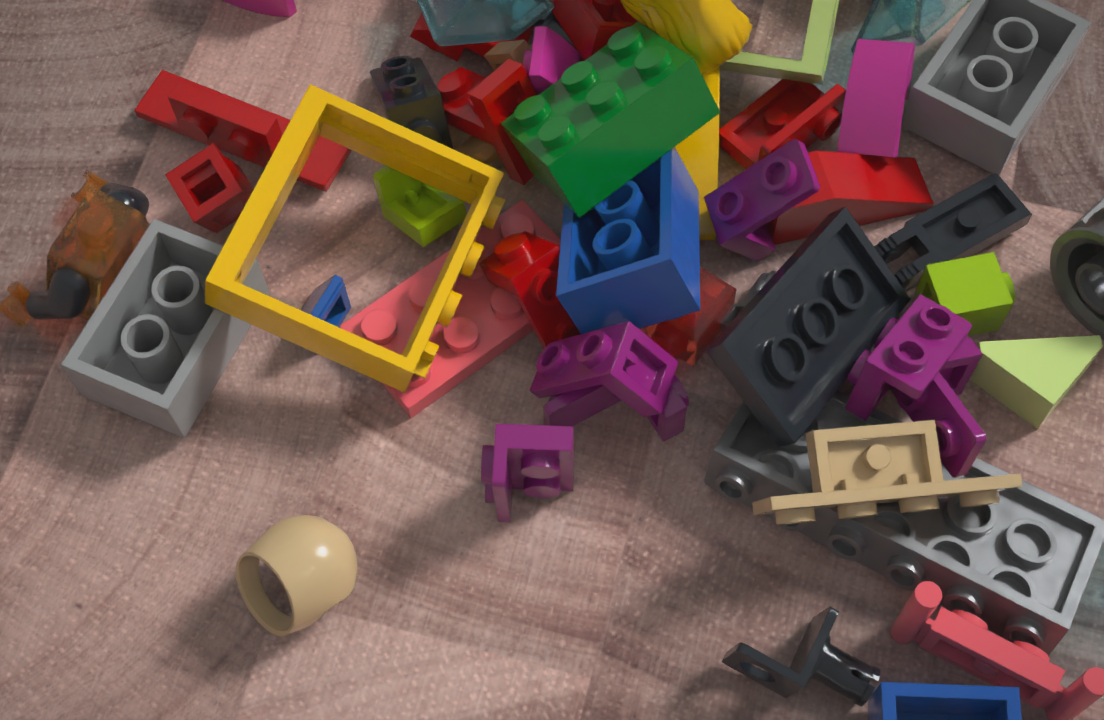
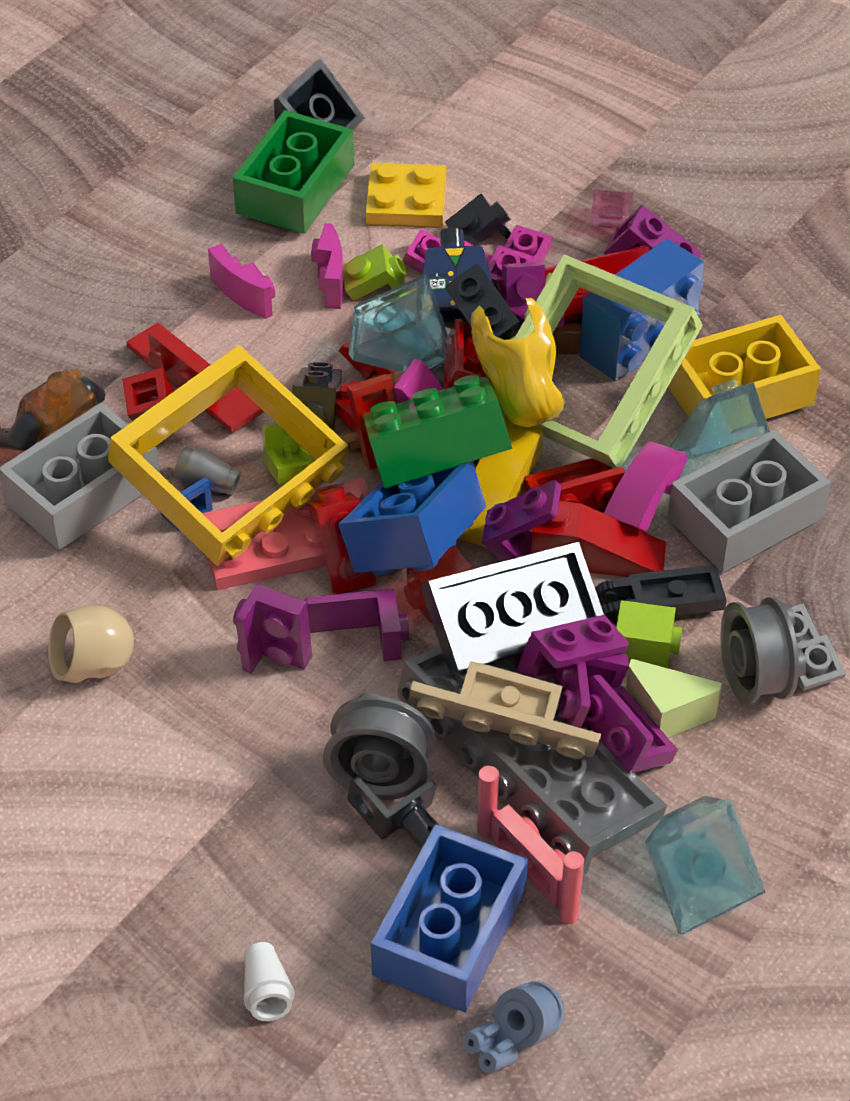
camera: 20 degrees right, 15 degrees down
magenta bracket [530,321,678,417] -> none
none -> flat silver cone [174,446,241,496]
none -> flat silver wheel [323,692,435,800]
none -> magenta bracket [585,674,678,774]

